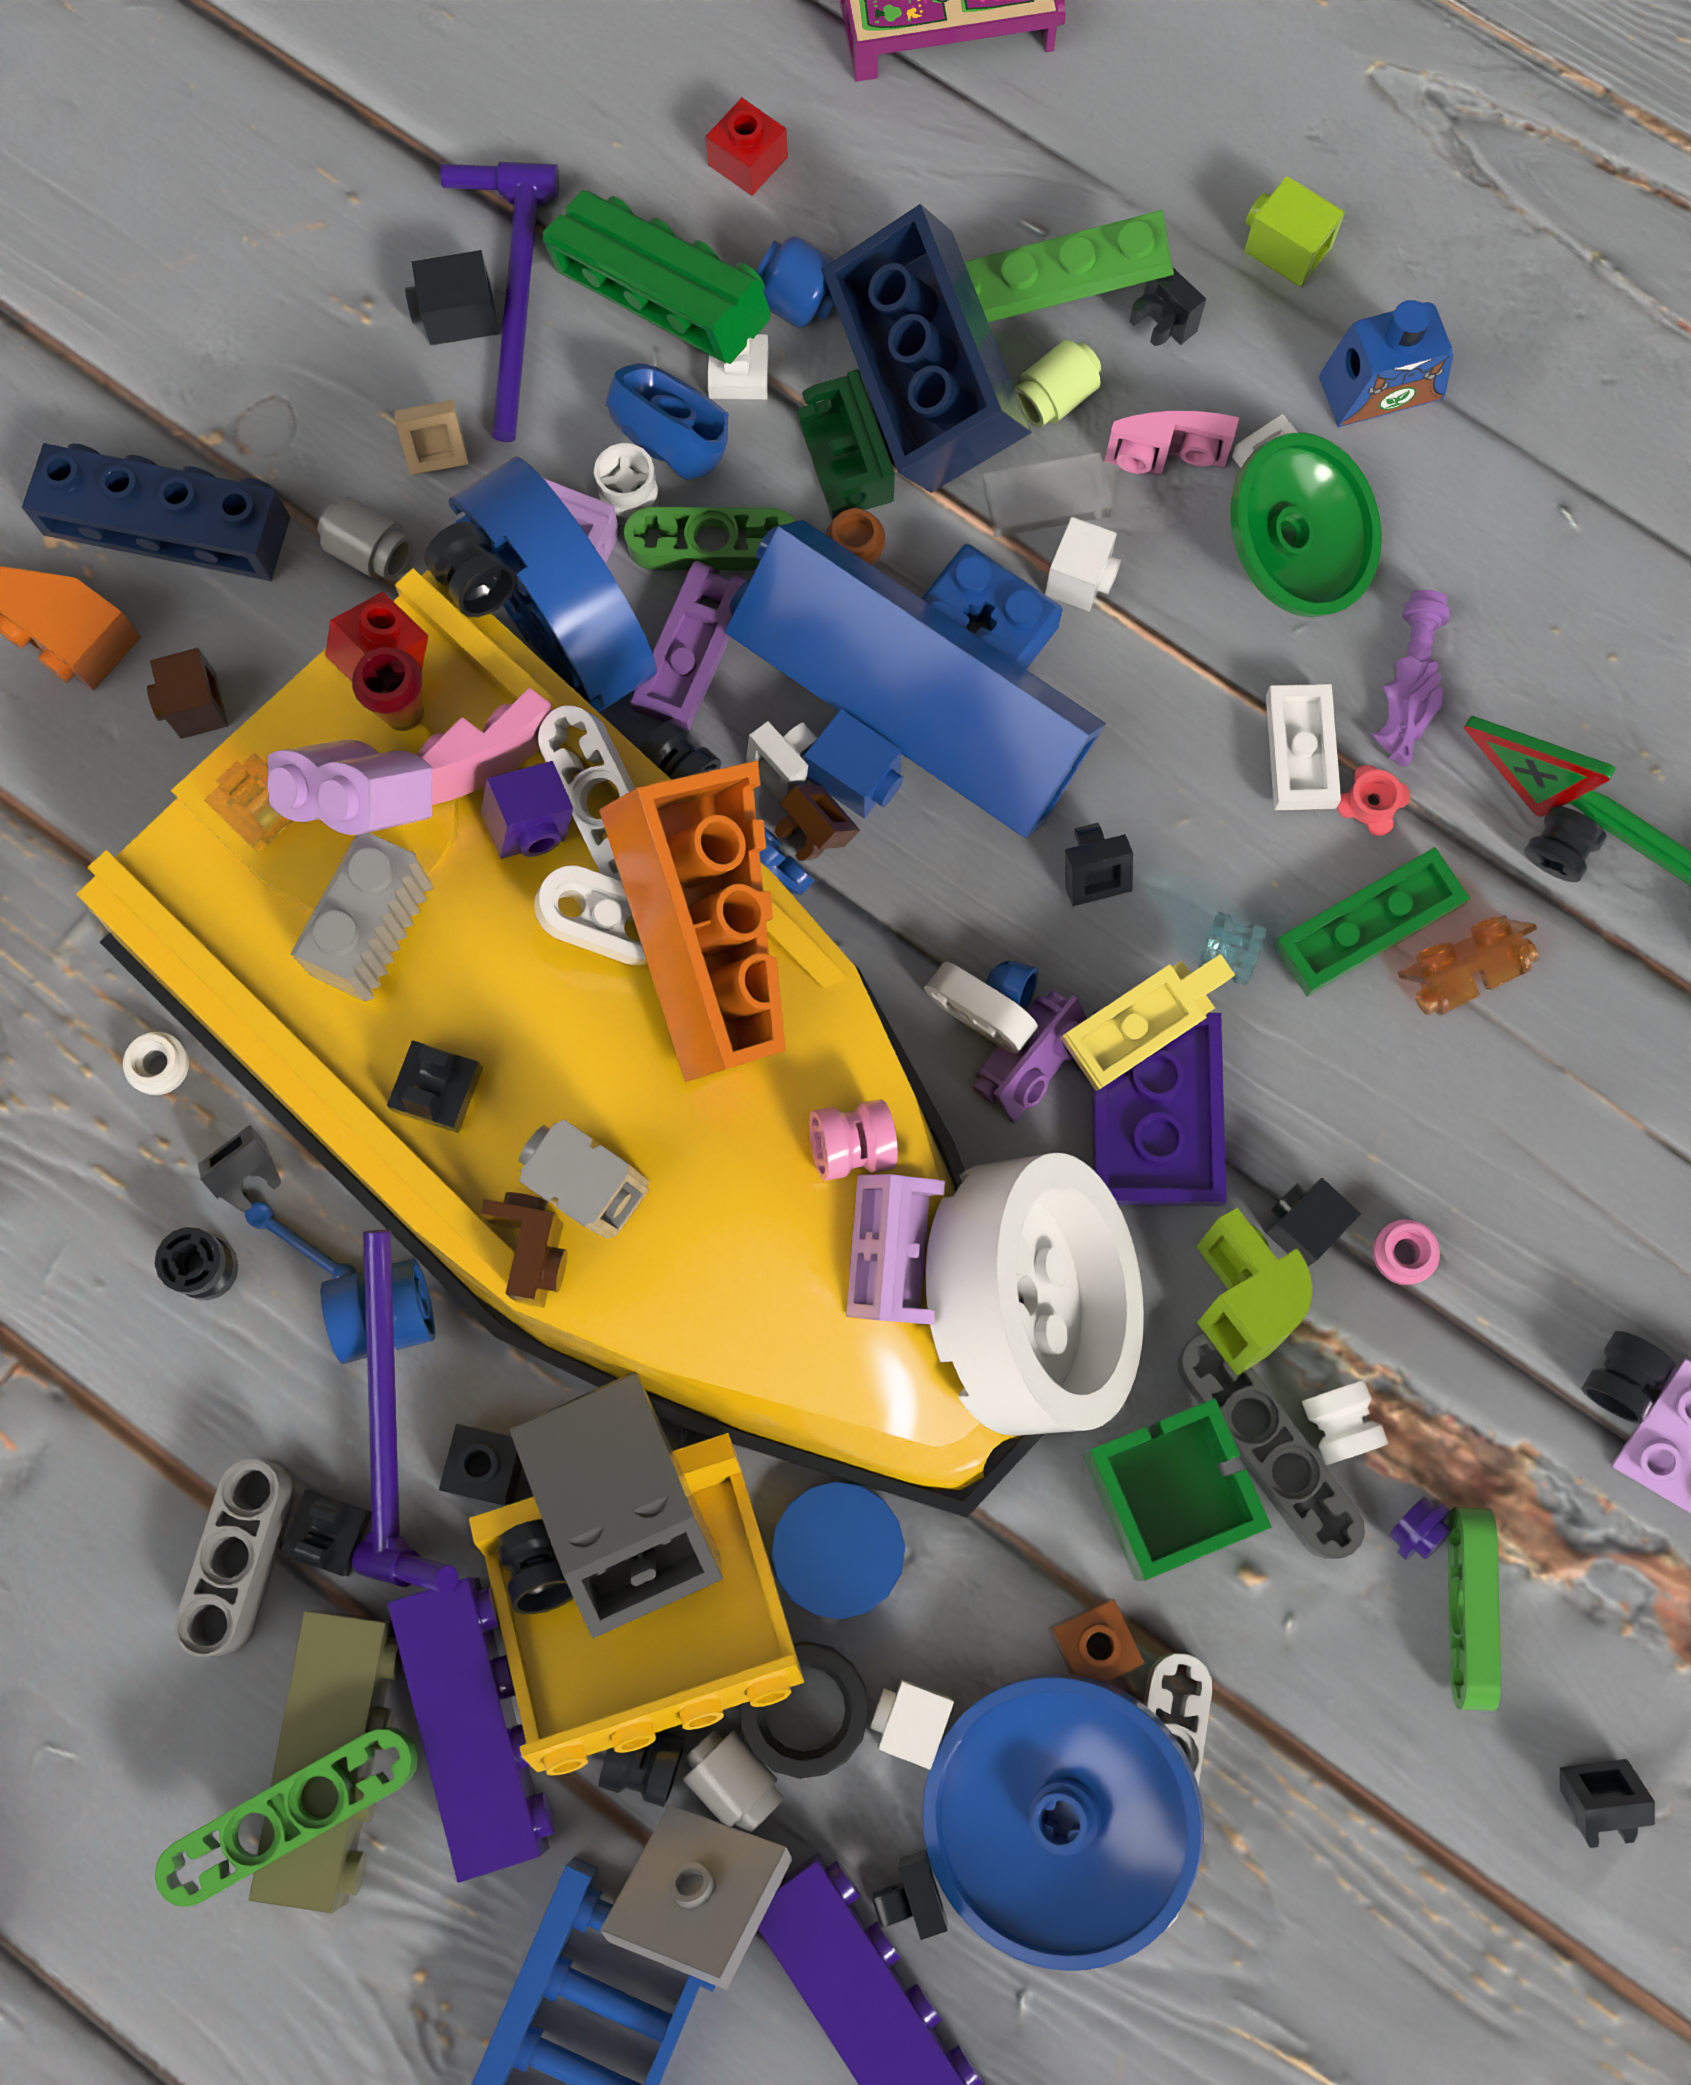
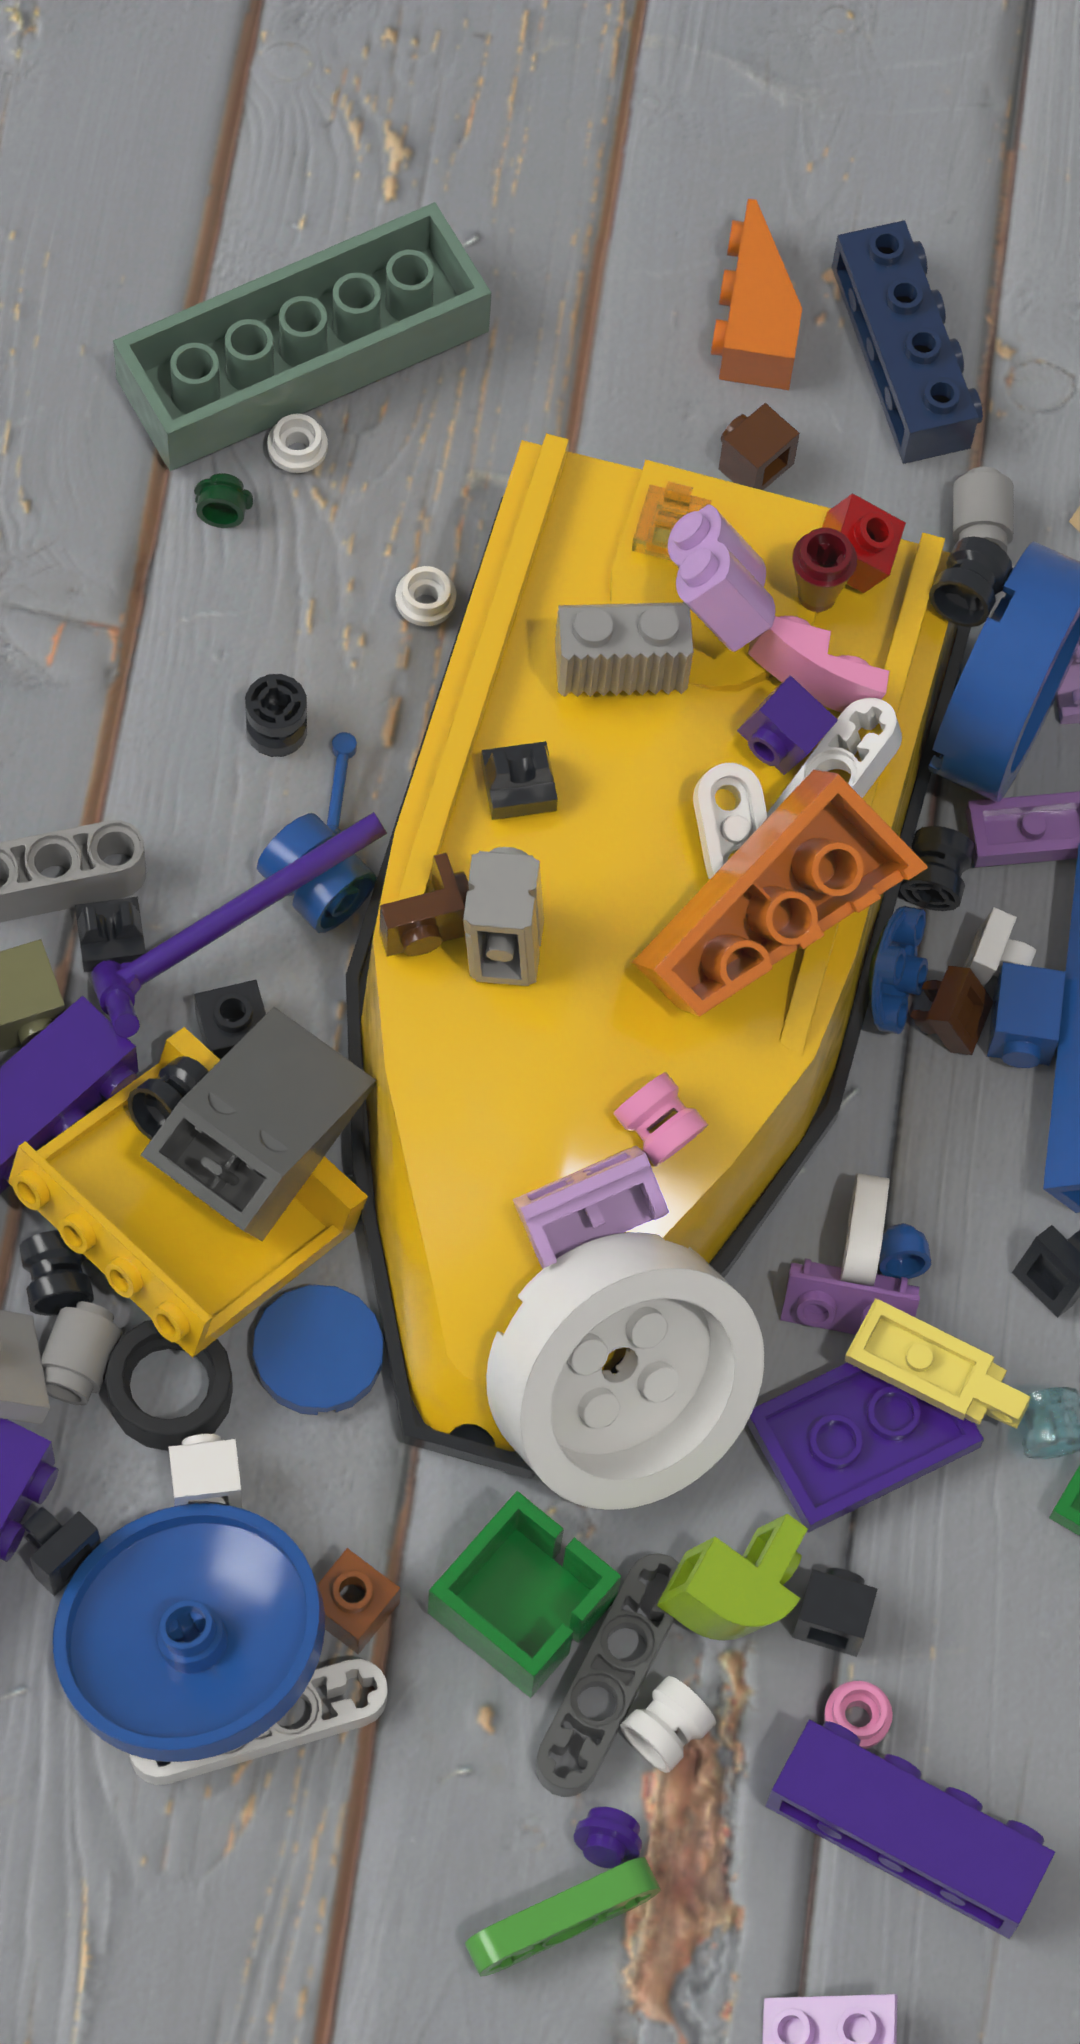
camera: 55 degrees right, 10 degrees down
black tile [198,1125,281,1211] -> none
black wheel [1581,1331,1676,1424] -> none
none -> dark purple brick [765,1719,1055,1939]

